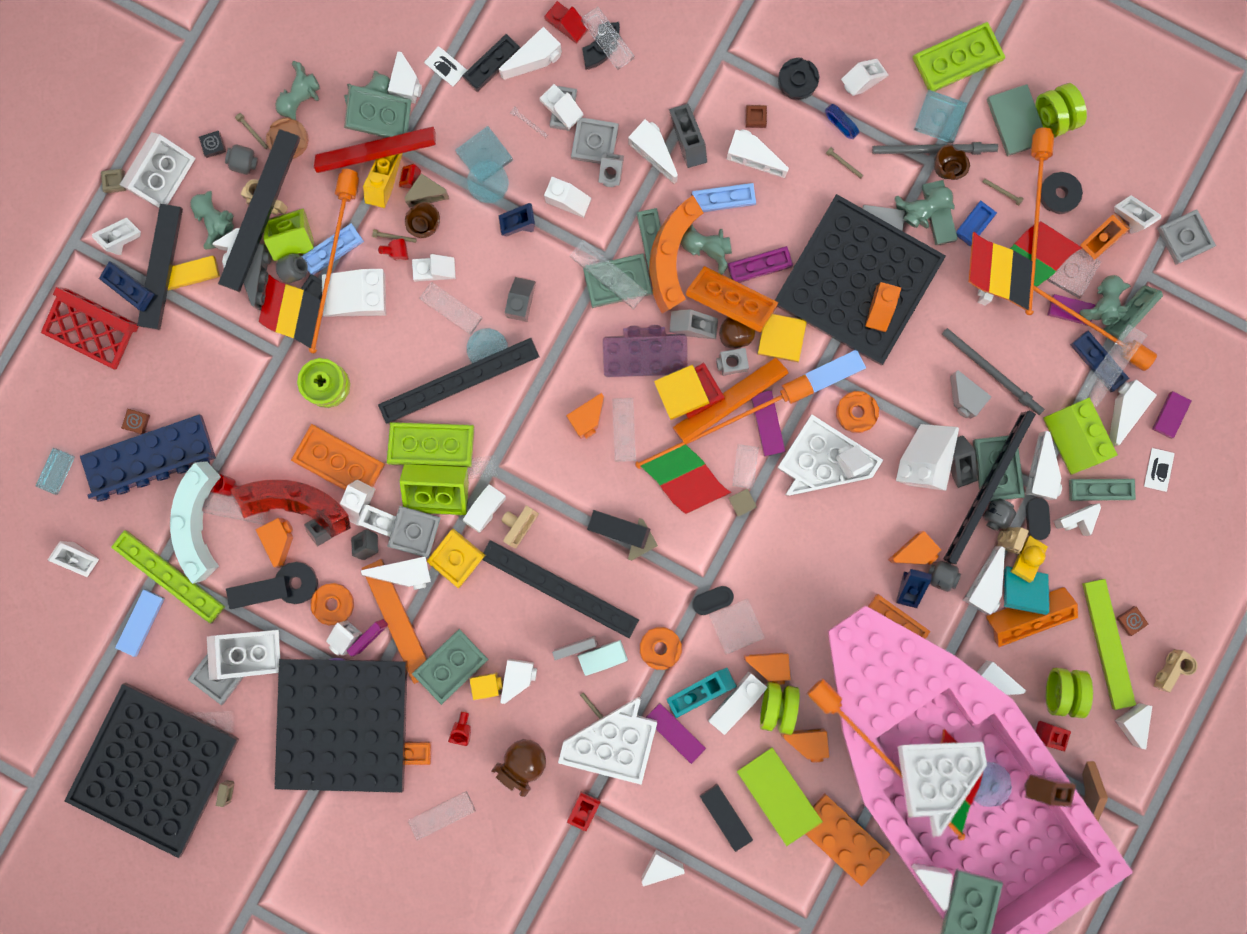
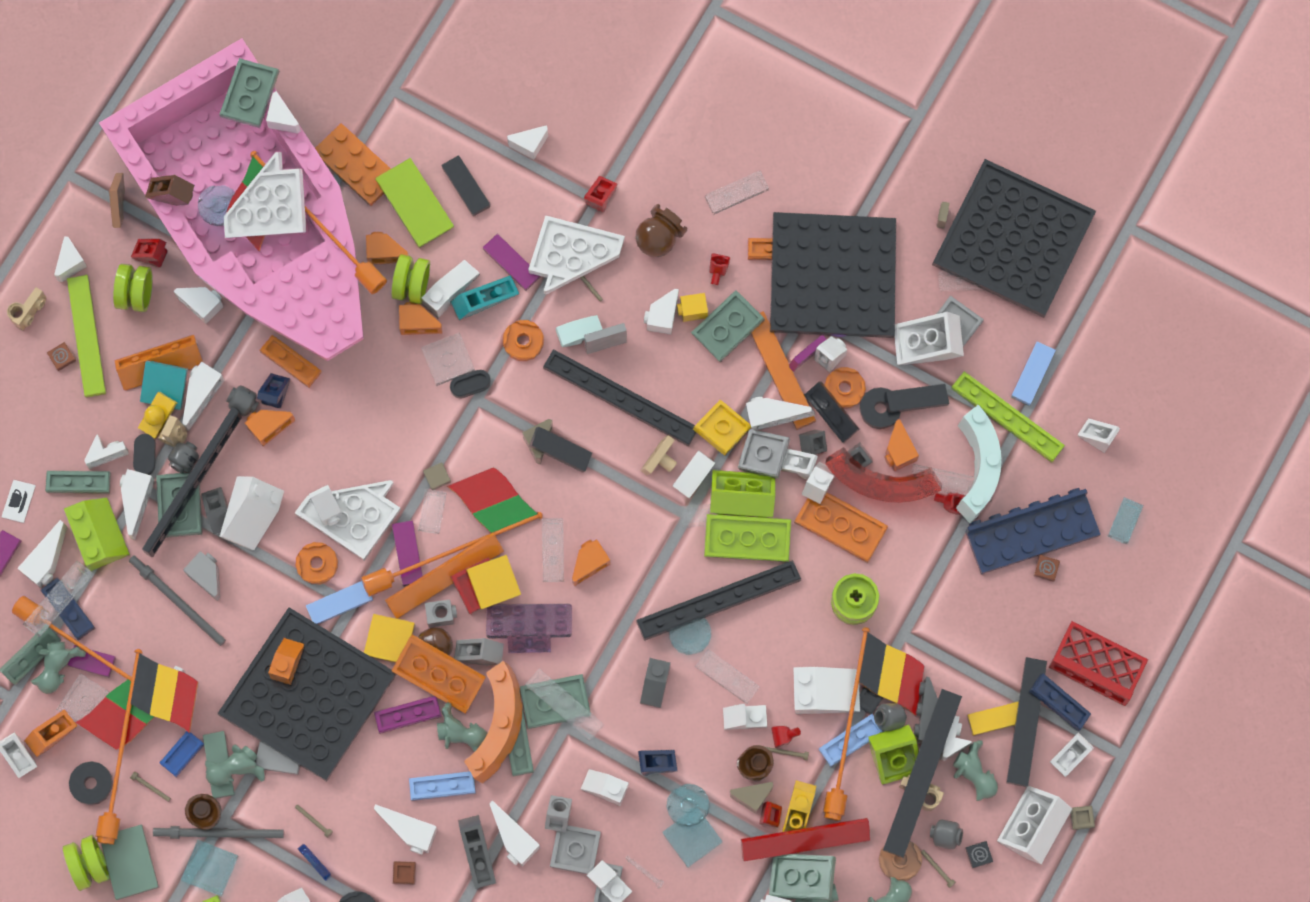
camera: 175 degrees right, 10 degrees down
none -> black tile [804,381,860,443]

